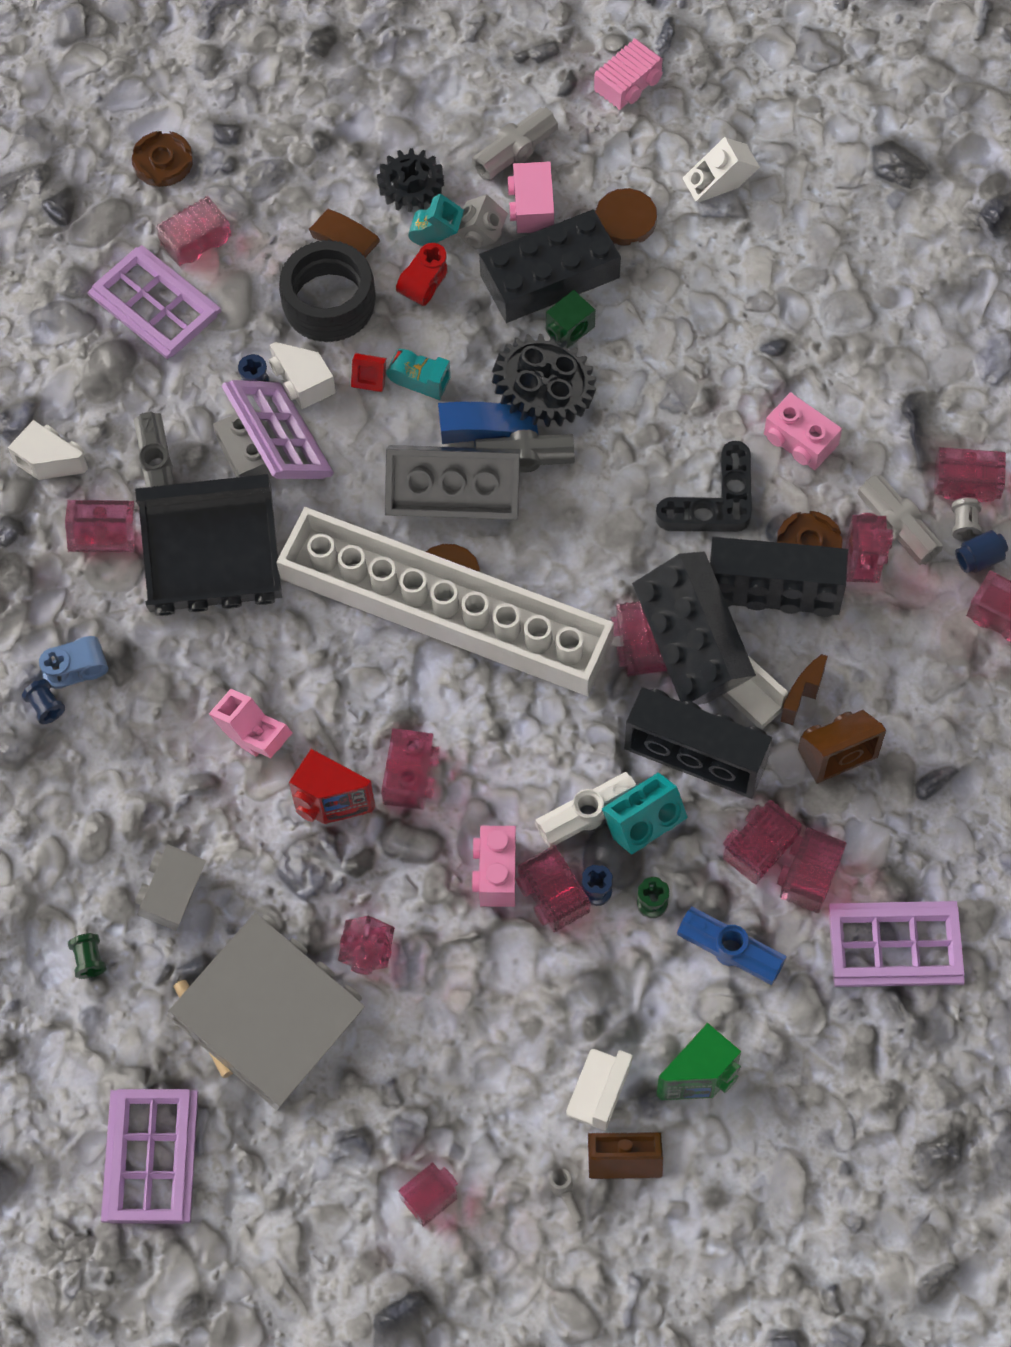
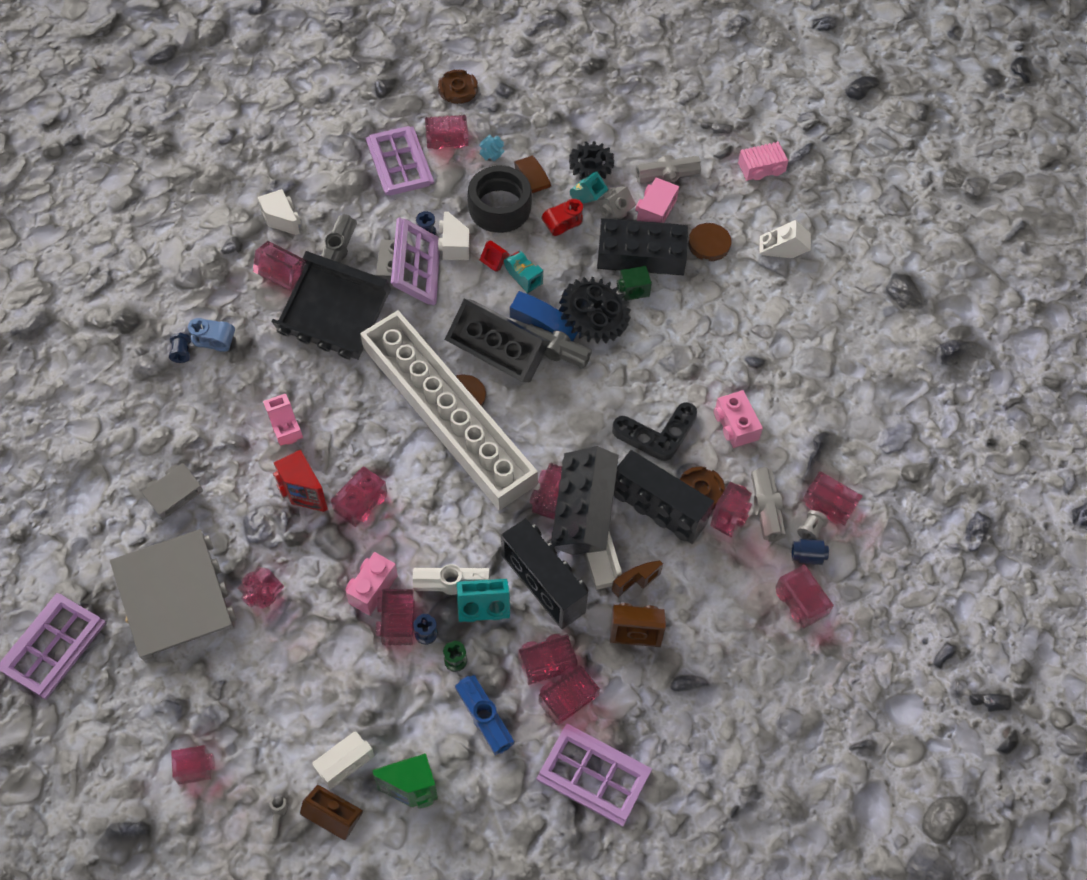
camera: 25 degrees right, 5 degrees down
dark green bush [68,933,107,979] -> none
none -> medium azure gear [479,135,504,161]

